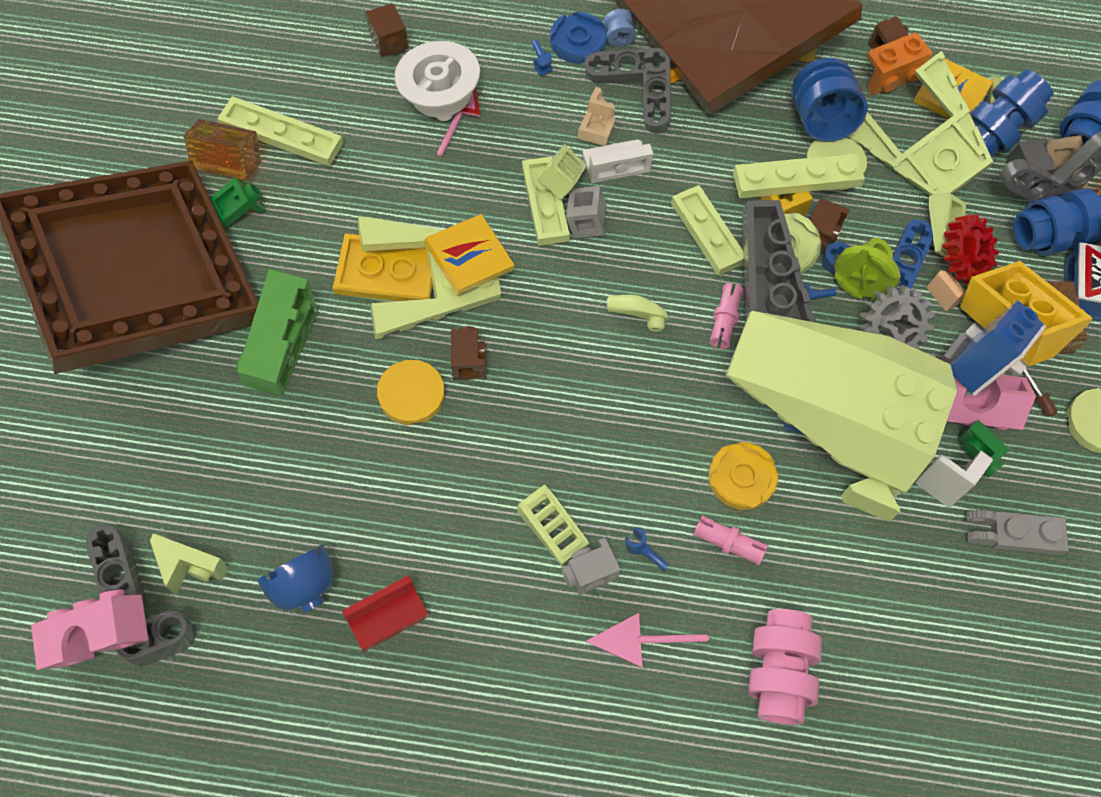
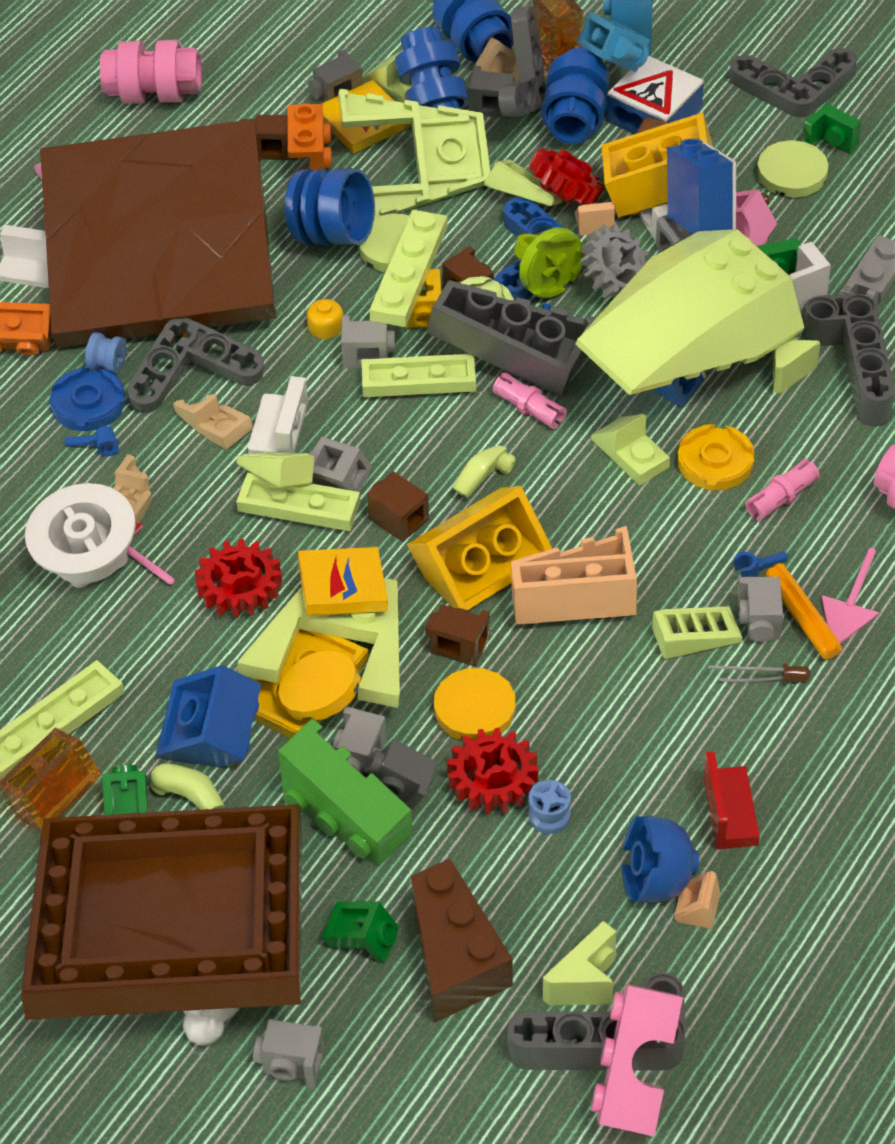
camera: 60 degrees left, 15 degrees down
none -> tan slope [113,454,151,523]
none -> yellowish green arm [150,763,225,810]
none -> blue slope [155,665,261,767]
none -> red gear [195,539,283,618]
none -> light grey brick [253,1019,325,1089]
none -> yellow tile [278,650,361,721]
none -> yellow piece [307,299,344,339]
none -> dark grey brick [308,50,363,103]
none -> green bracket [321,901,399,962]
none -> light grey brick [333,706,387,778]
none -> light grey brick [341,316,395,368]
none -> dark grey brick [365,739,437,809]
none -> reddish brown brick [367,471,429,542]
none -> yellow slope [407,486,553,610]
none -> reddish brown wedge [411,858,513,1023]
none -> red gear [447,727,539,814]
none -> light nougat wedge [511,526,637,625]
none -> medium blue wheel [528,780,571,834]
none -> yellowish green slope [591,414,670,485]
none -> light nougat slope [674,870,720,929]
none -> piece [708,663,811,684]
none -> light orange axle [766,563,842,660]
none -> dark grey beam [803,294,895,427]

